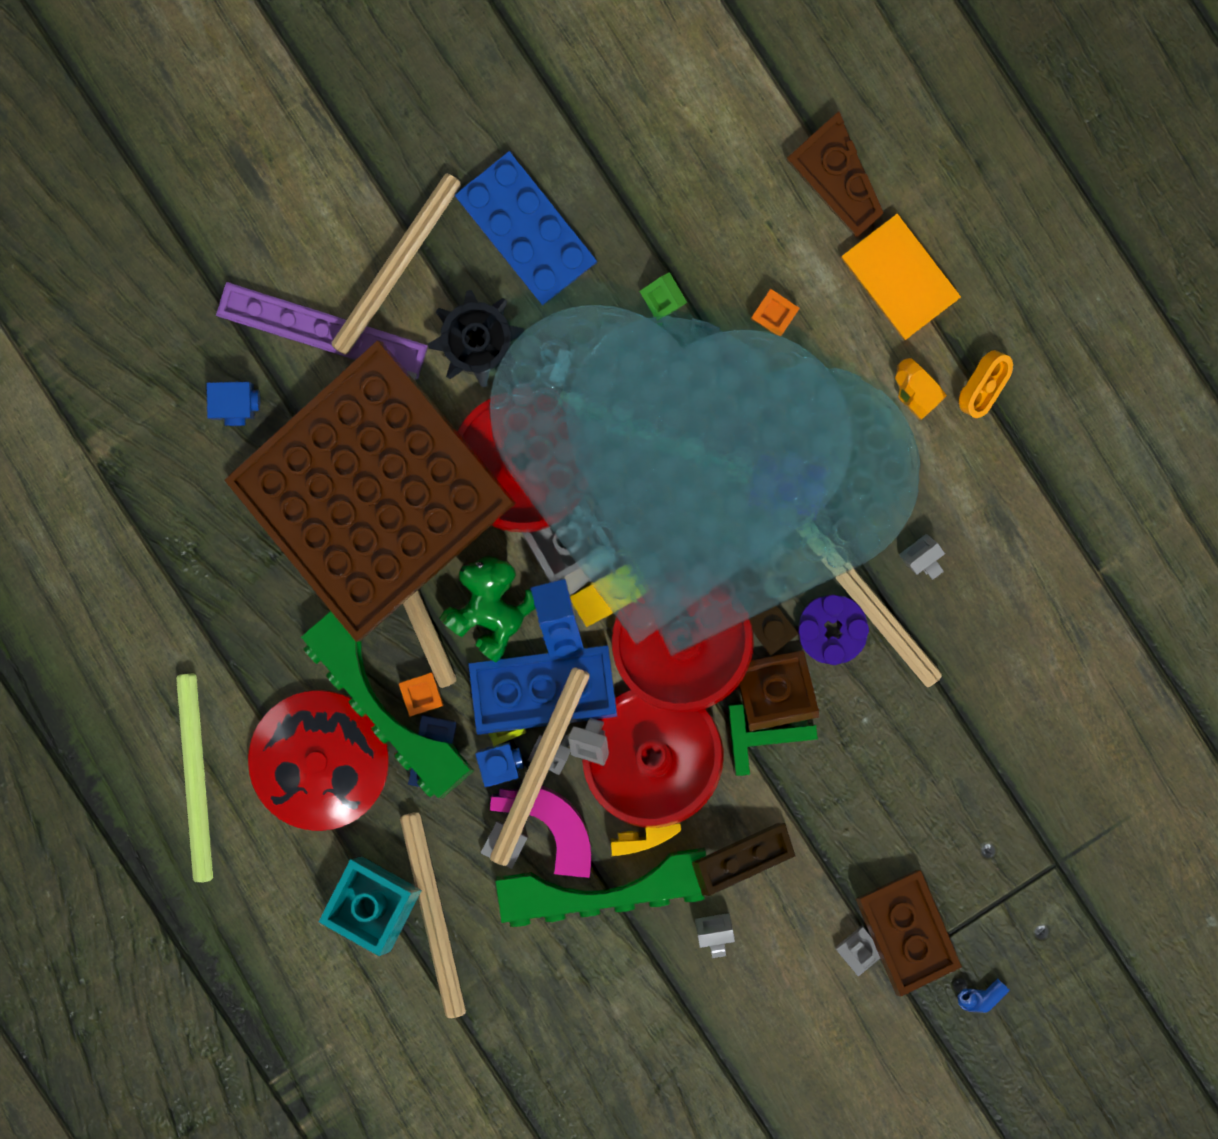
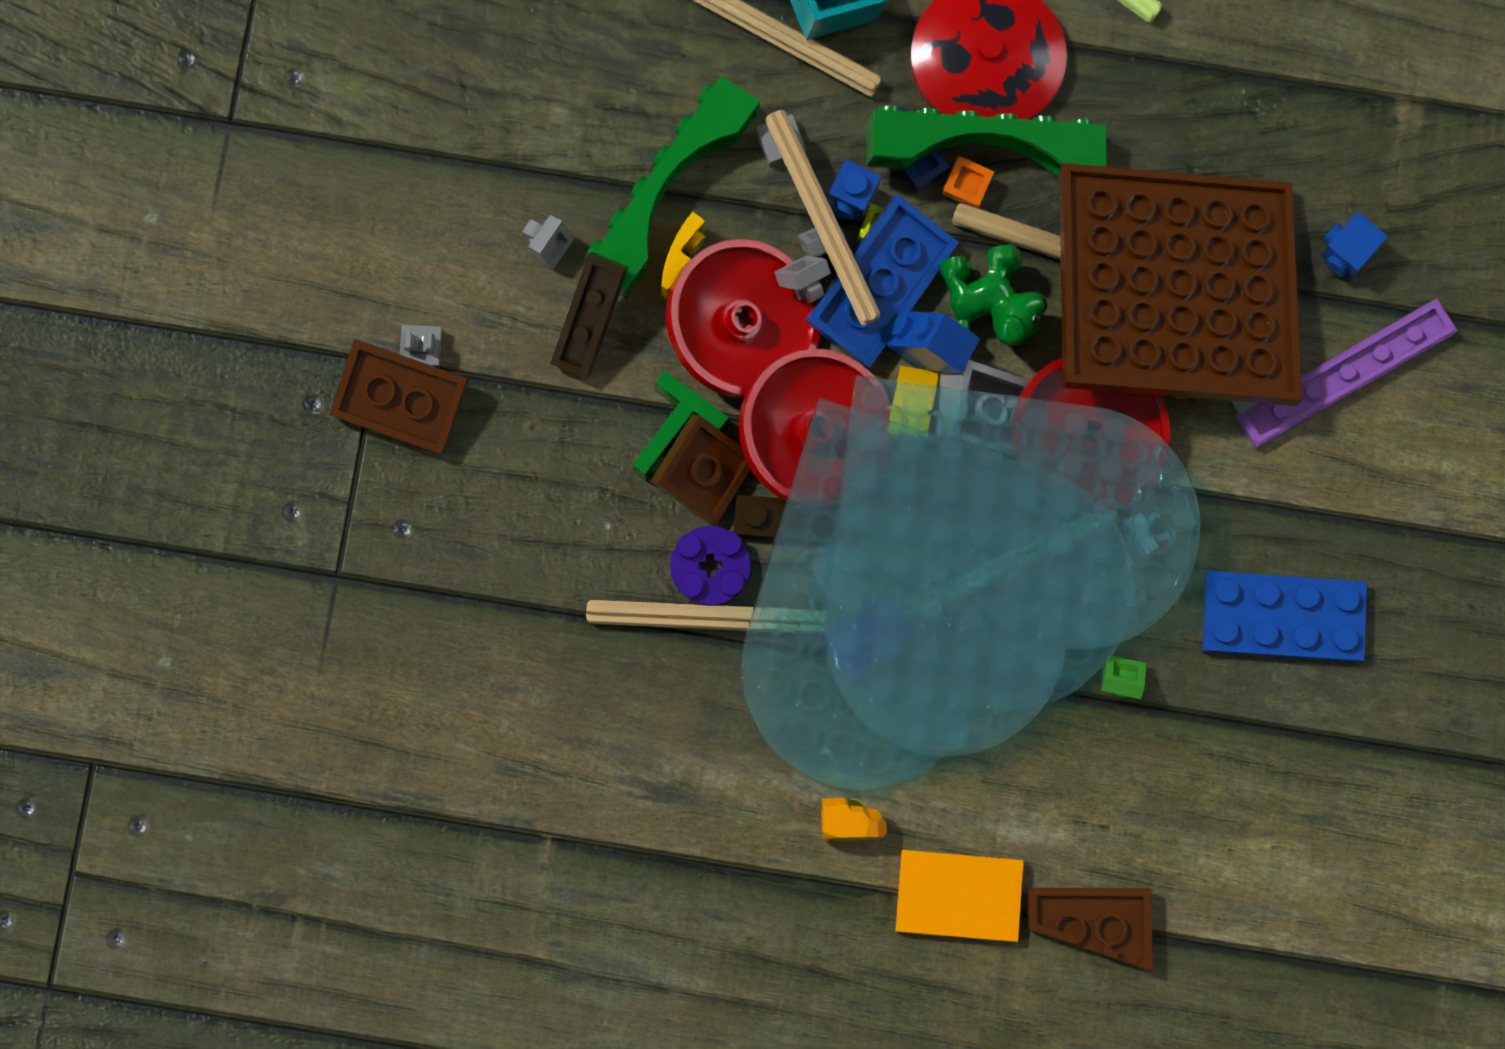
camera: 125 degrees right, 10 degrees down
tan axle [332,173,461,355] -> none
black brick [428,290,525,387] -> none
dark pink arch [490,786,591,878] -> none
orange plate [751,289,800,338] -> none
light grey tile [899,534,945,580] -> none
blue arm [957,978,1010,1013] -> none
light orange plate [959,350,1013,418] -> none

